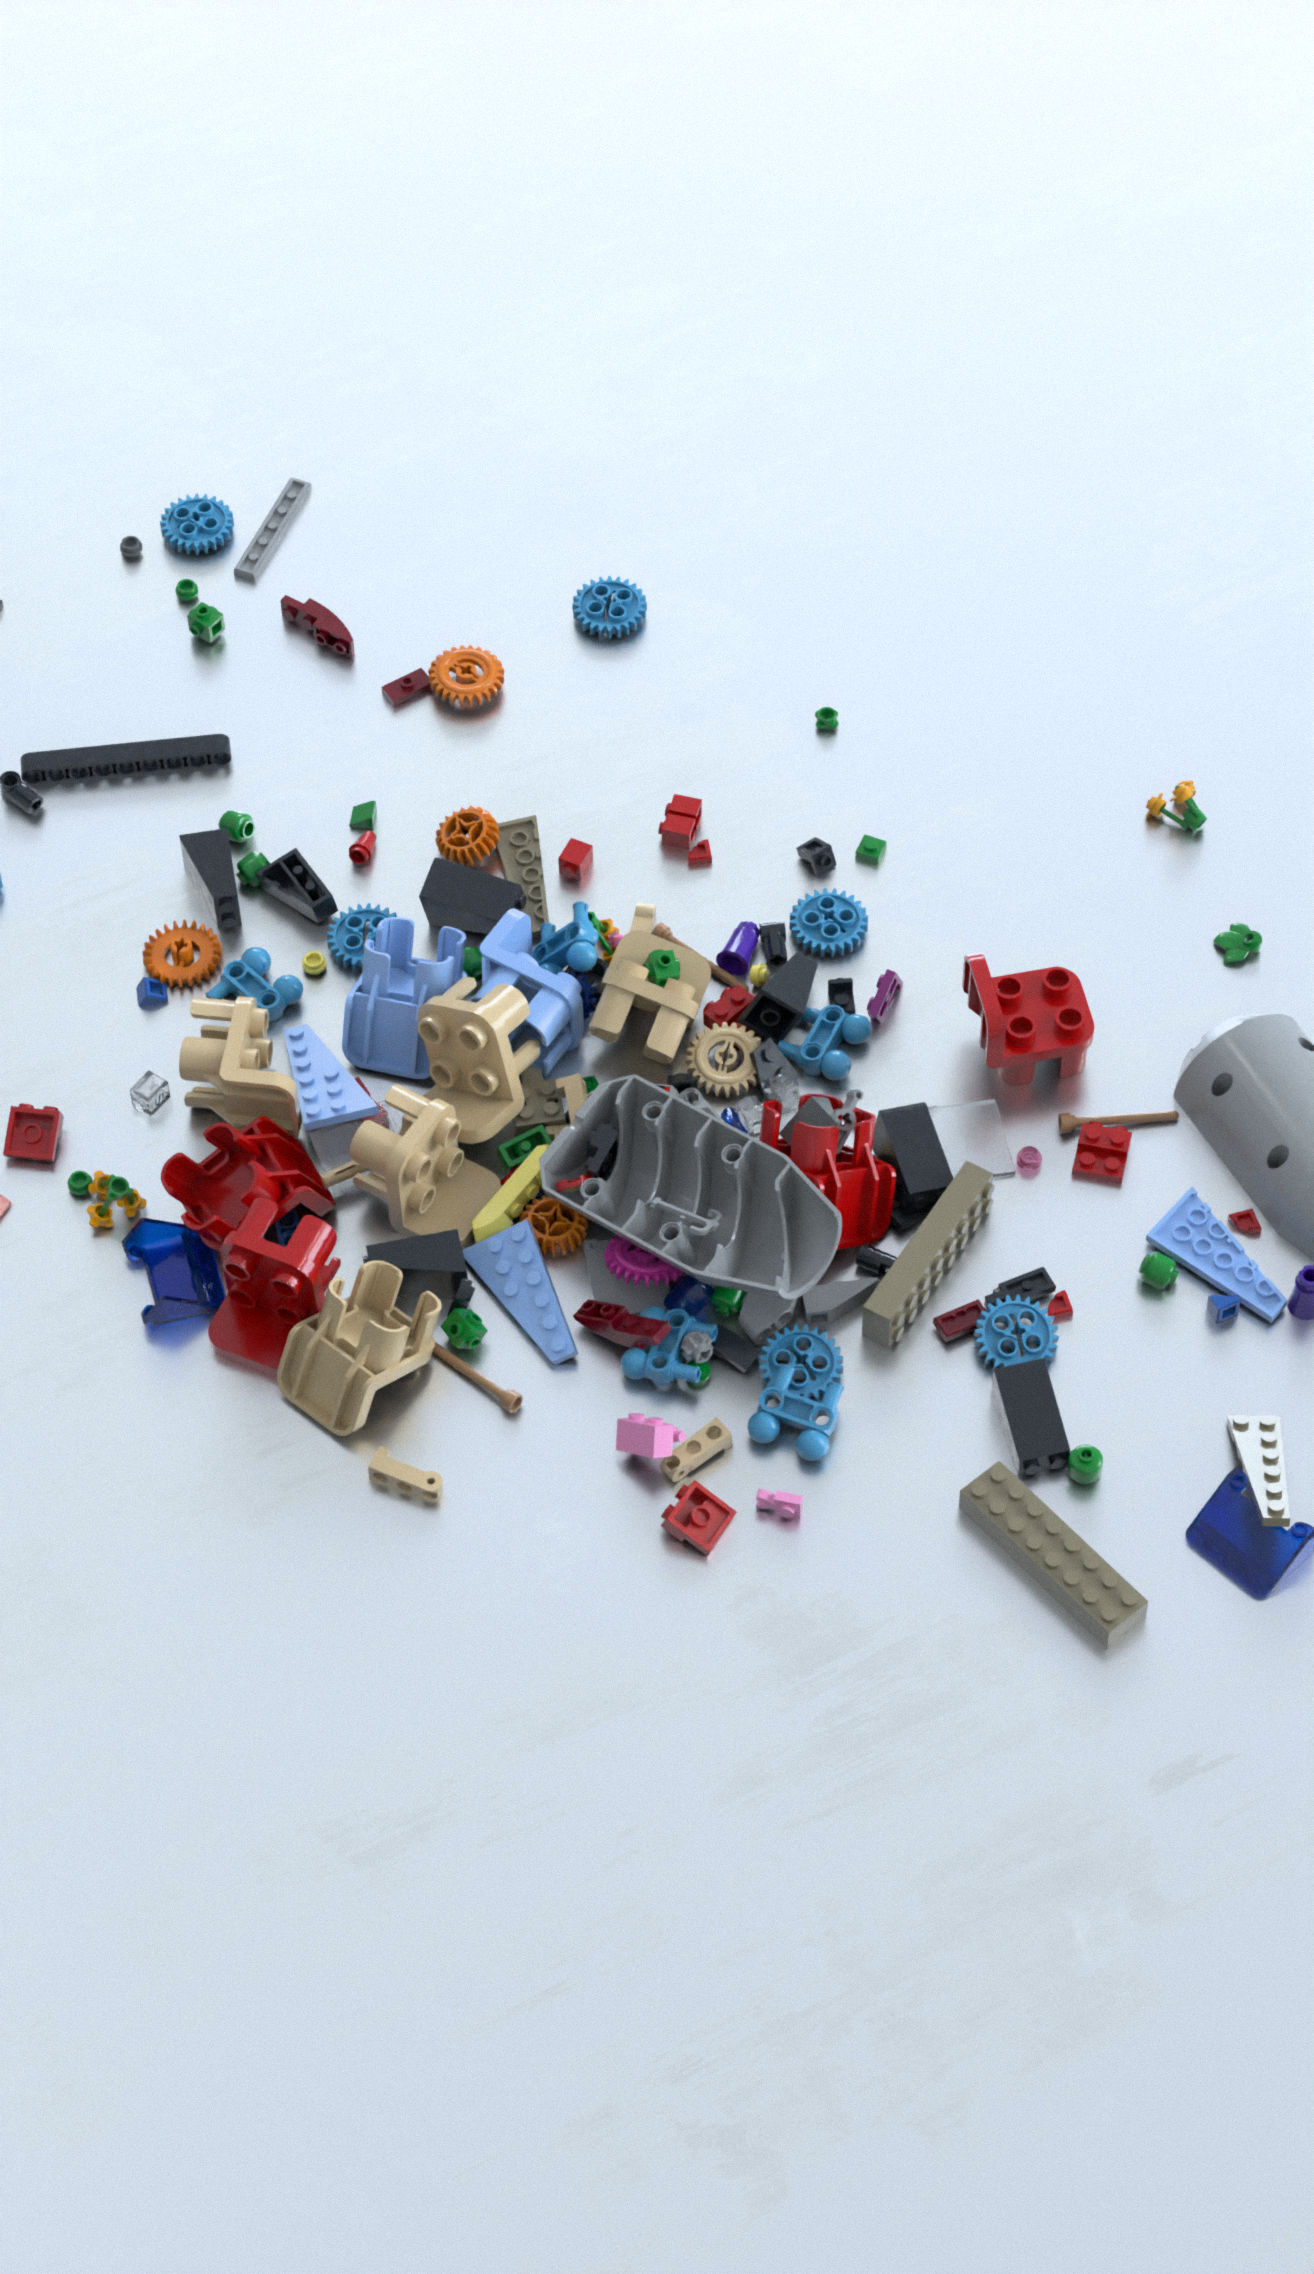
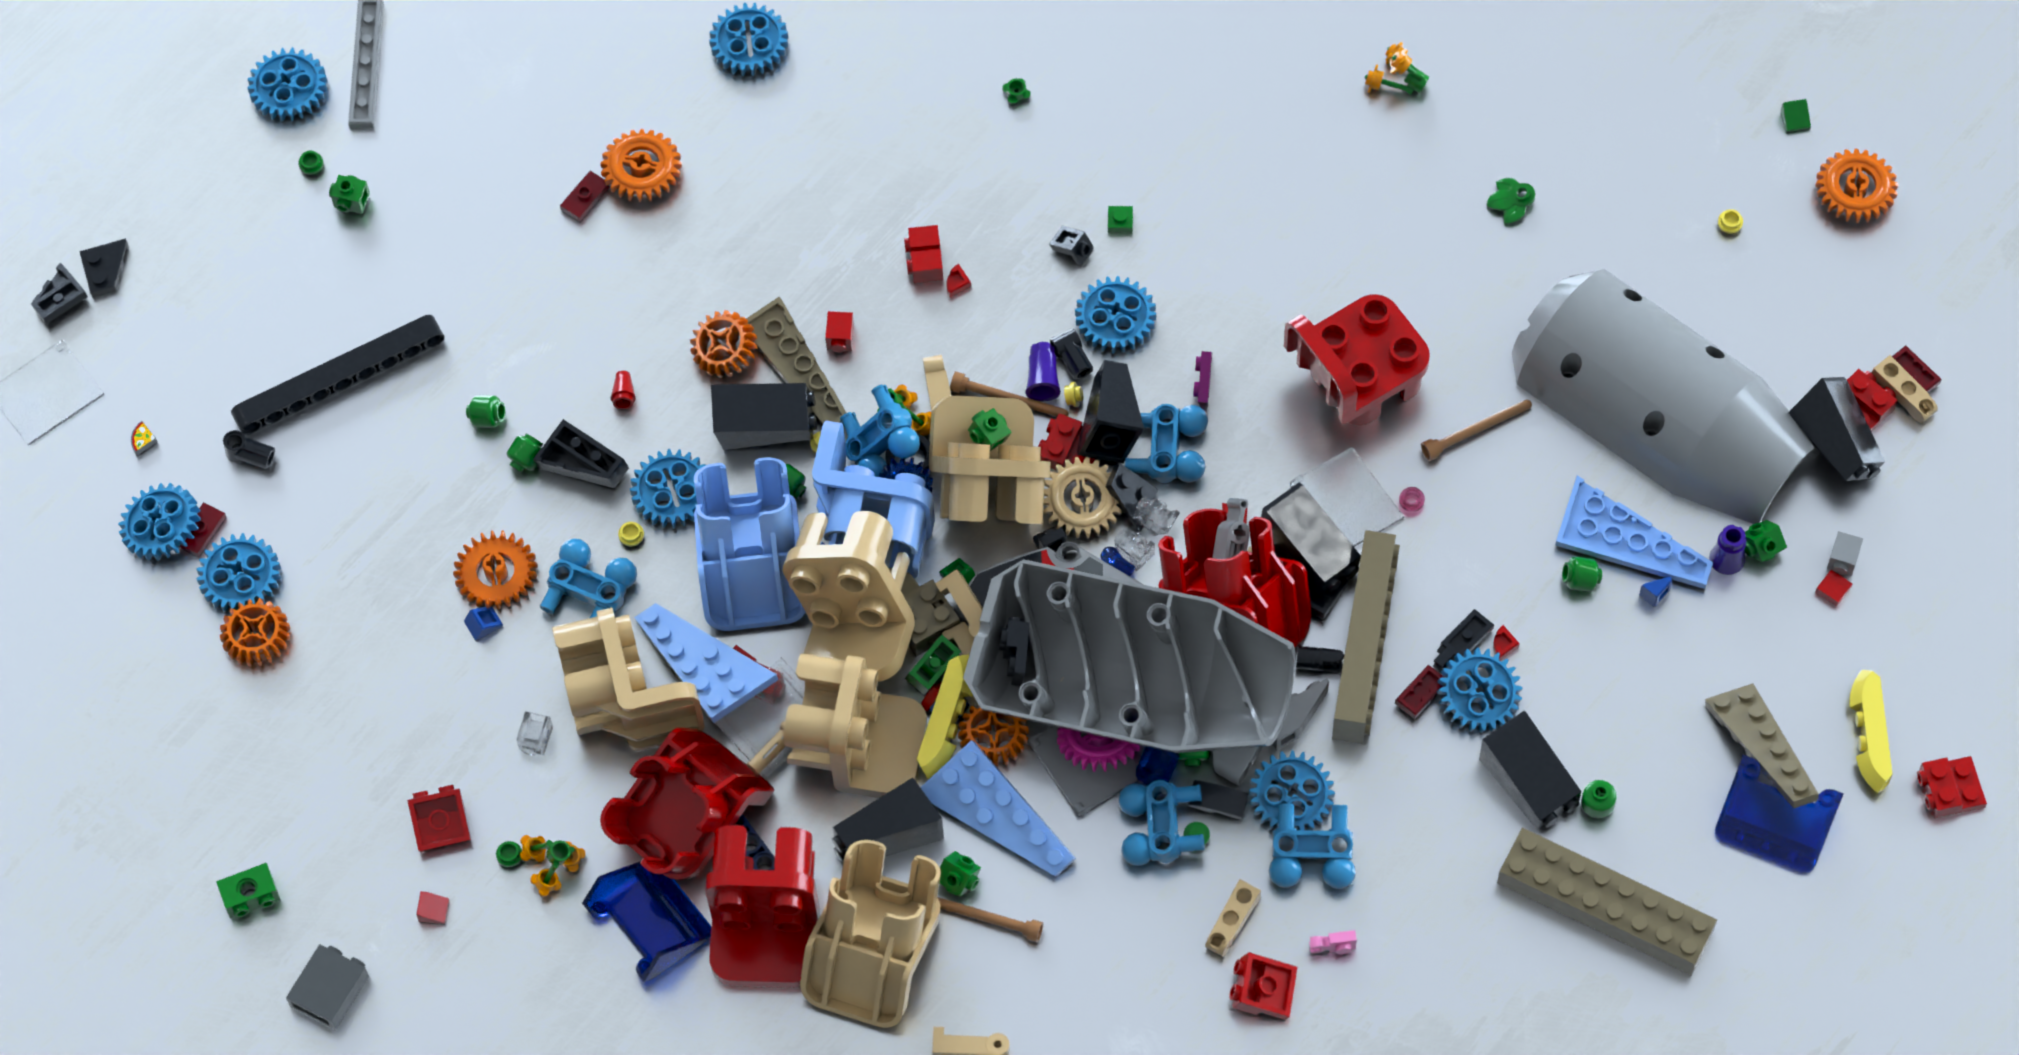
camera: 20 degrees left, 10 degrees up
dark grey plate [120,536,143,557] -> none
black slope [179,828,242,929] -> none
dark red slope [280,595,355,658] -> none
green slope [349,801,377,829] -> none
black plate [446,1277,475,1317] -> none
red tile [556,1174,591,1192] -> none
dark red slope [573,1299,672,1349] -> none
clear pink plate [607,929,623,952] -> none
bright pink brick [616,1413,686,1458] -> none
light grey piece [649,1197,722,1236] -> none
light grey gear [681,1331,714,1364] -> none
dark grey slope [779,1096,839,1146] -> none
black bracket [828,978,856,1015] -> none
red plate [1072,1121,1132,1184] -> none
red tile [1228,1208,1262,1234] -> none

